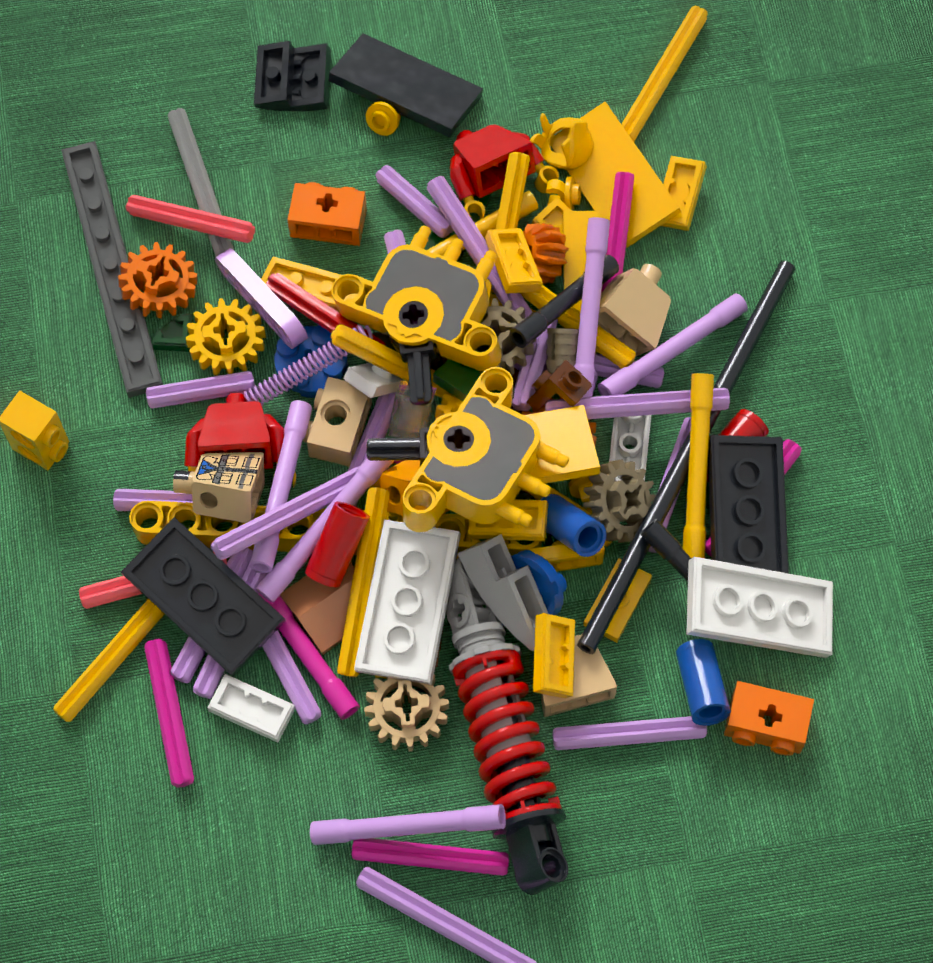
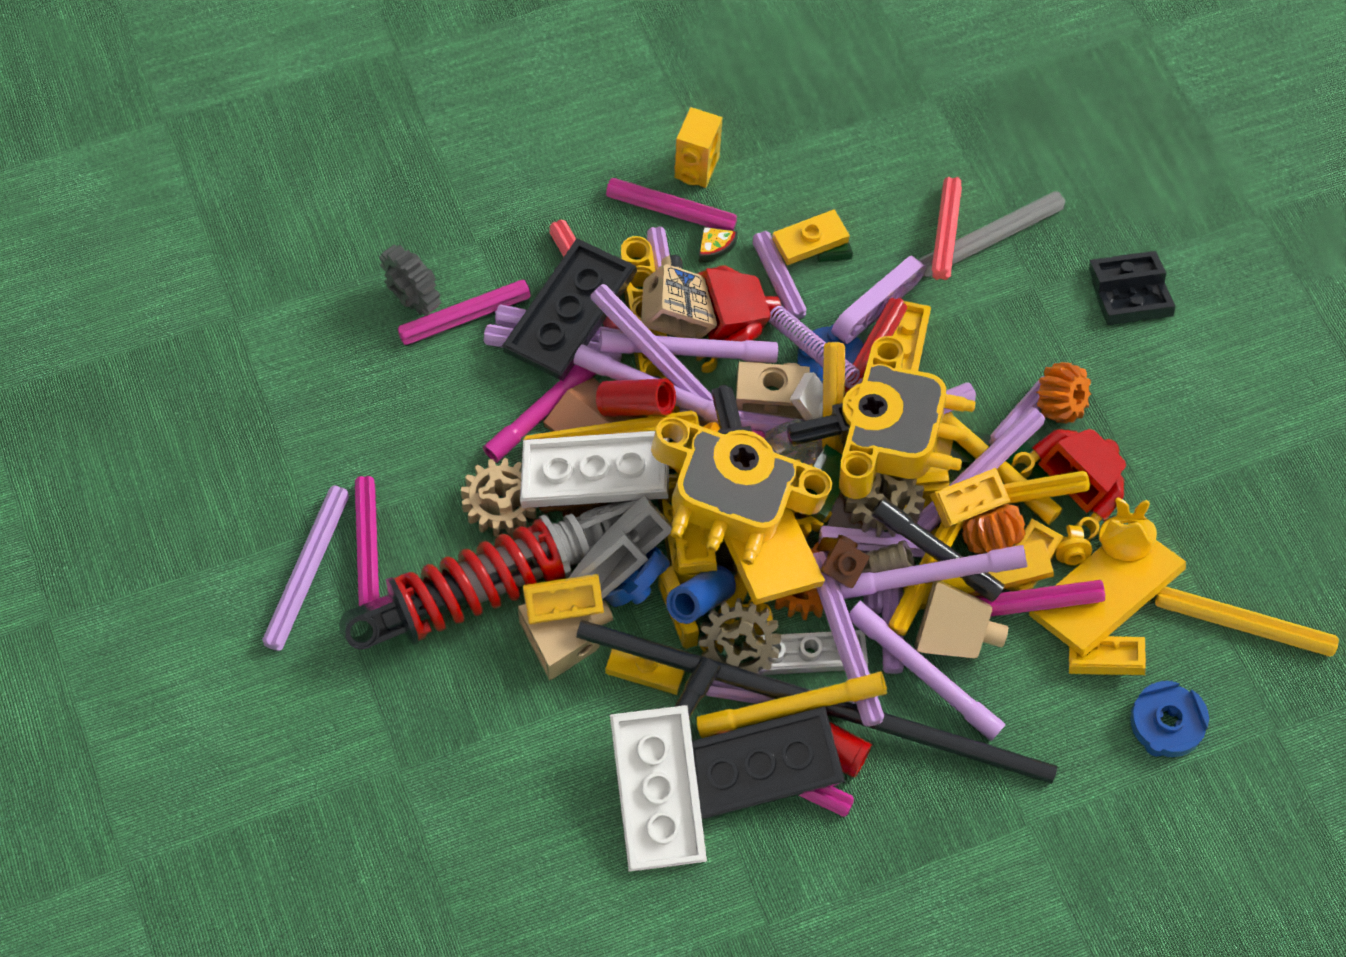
camera: 75 degrees right, 5 degrees down
yellow axle [53,599,164,722] -> none
dark grey tile [61,141,163,398] -> none
orange gear [118,242,197,318] -> none
yellow gear [186,298,266,376] -> none
white plate [207,674,295,743] -> none
lavender axle [262,630,321,724] -> none
orange brick [288,182,367,246] -> none
lavender piece [310,804,506,845] -> none
black tile [328,33,483,138] -> none
yellow plate [366,102,401,136] -> none
lavender axle [553,716,707,750] -> none
blue pin [676,639,731,726] -> none
orange brick [724,681,814,756] -> none
none -> dark grey gear [379,244,441,316]
none -> dark pink axle [606,178,737,231]
none -> tile [699,227,738,262]
none -> yellow plate [772,209,850,265]
none -> orange gear [1036,362,1092,424]
none -> blue plate [1130,681,1209,757]

